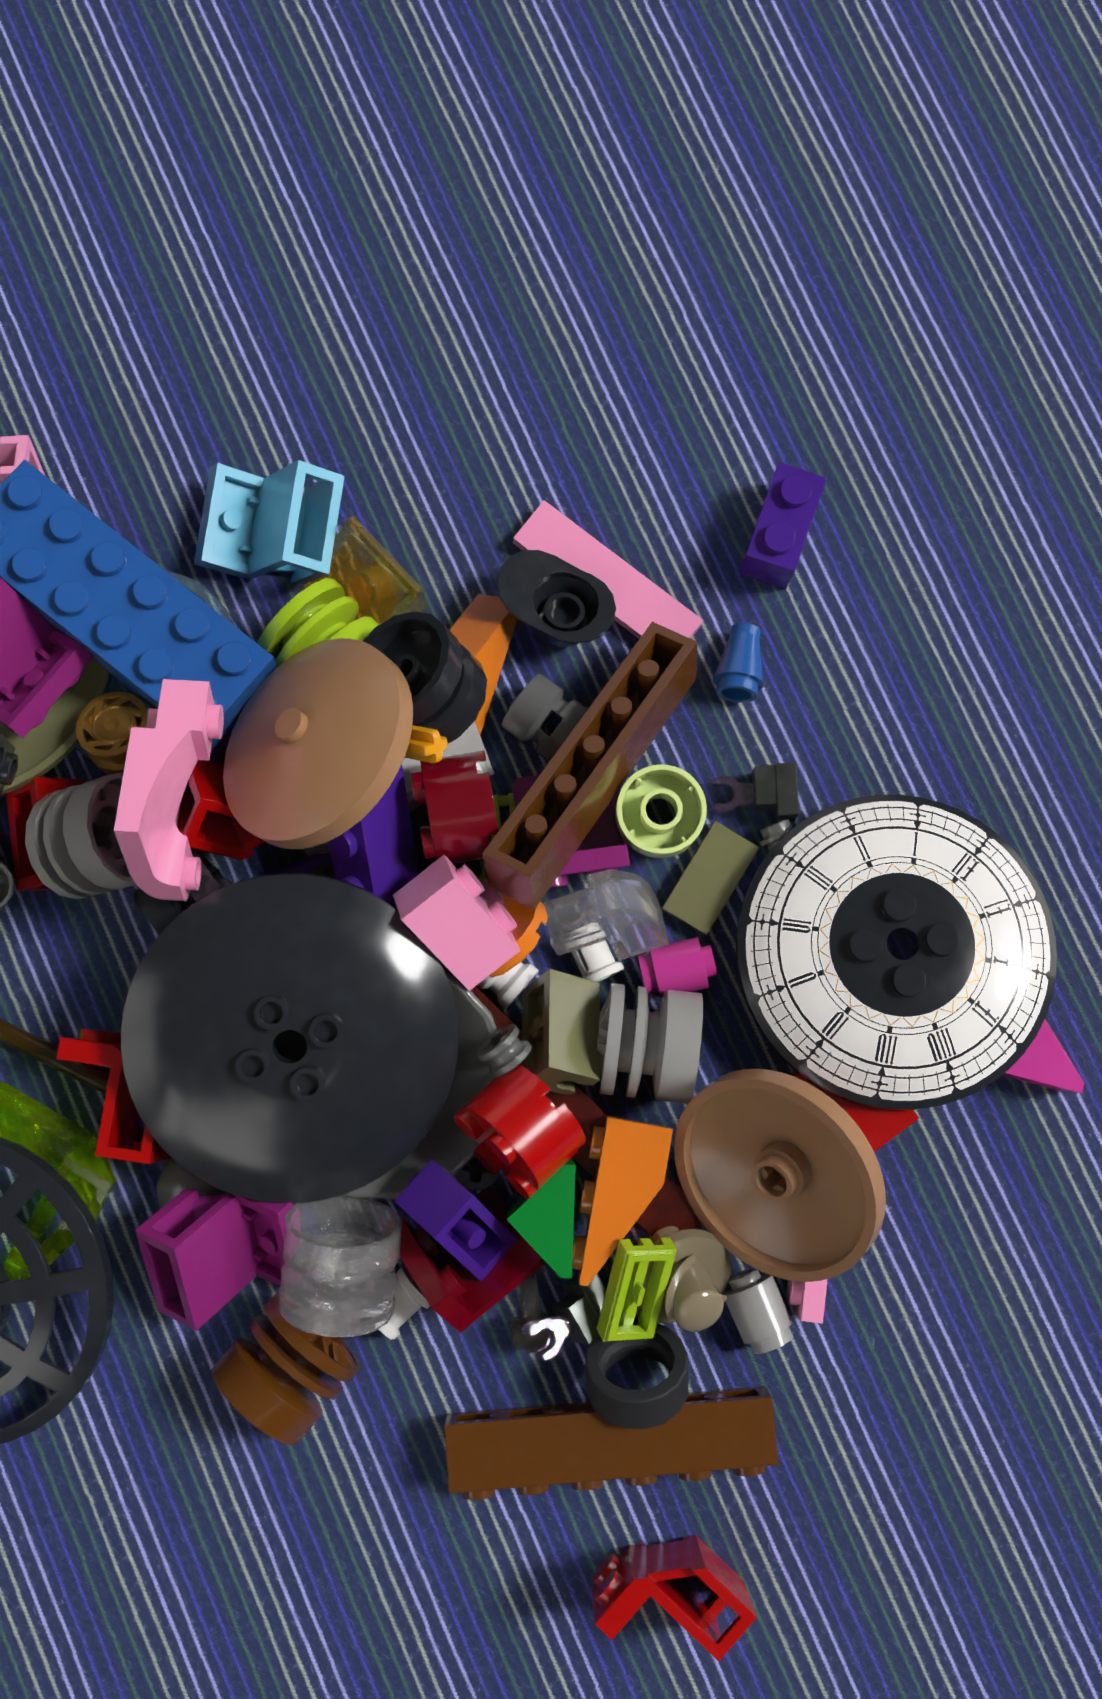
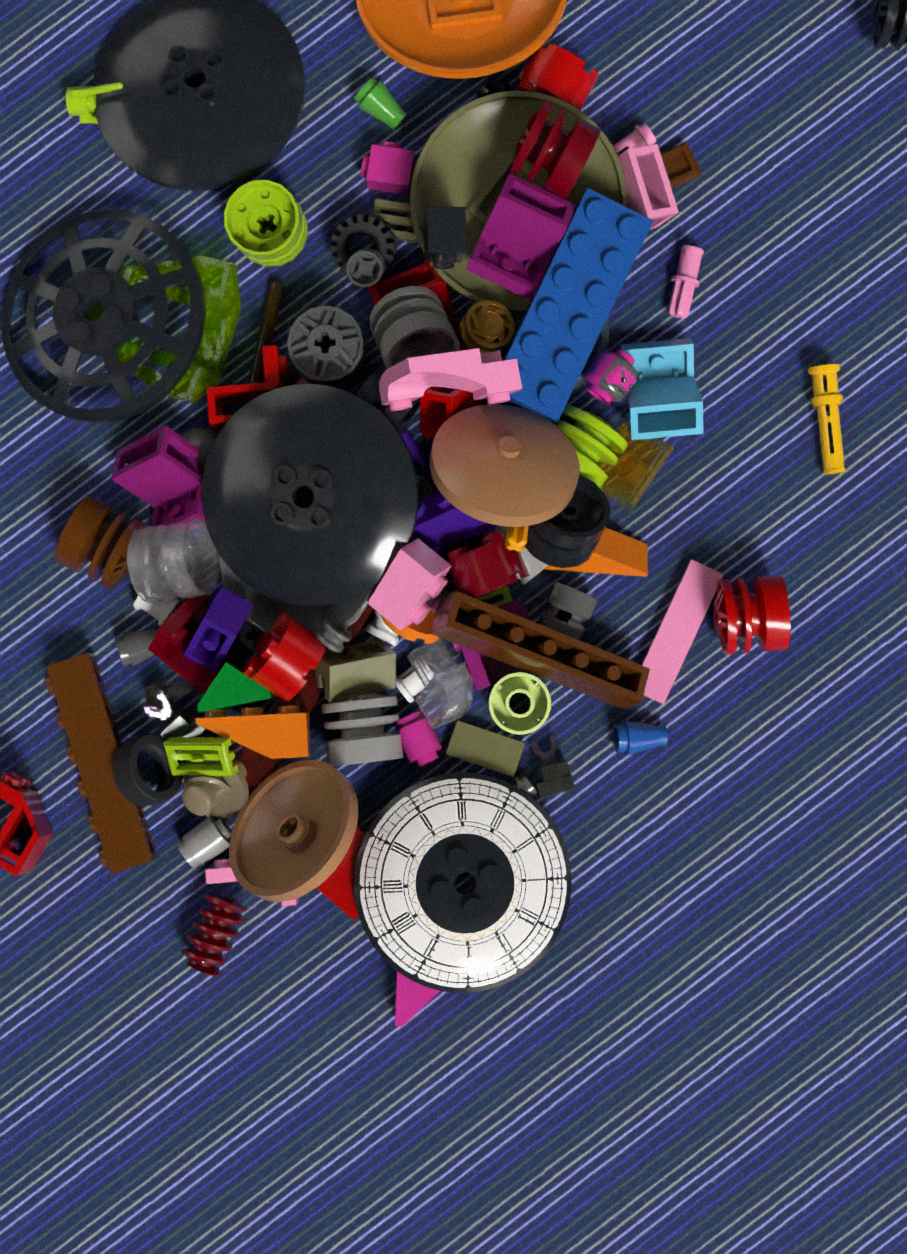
camera: 75 degrees right, 5 degrees up
black piece [497,550,616,647] -> none
dark purple brick [739,462,827,589] -> none
none -> dark grey cone [115,630,158,667]
none -> dark red piece [181,895,249,977]
none -> dark grey wheel [287,305,366,389]
none -> dark pink head [585,349,638,405]
none -> bright pink axle [668,245,704,318]
none -> red wheel [714,575,790,655]
none -> yellow pin [807,364,846,475]

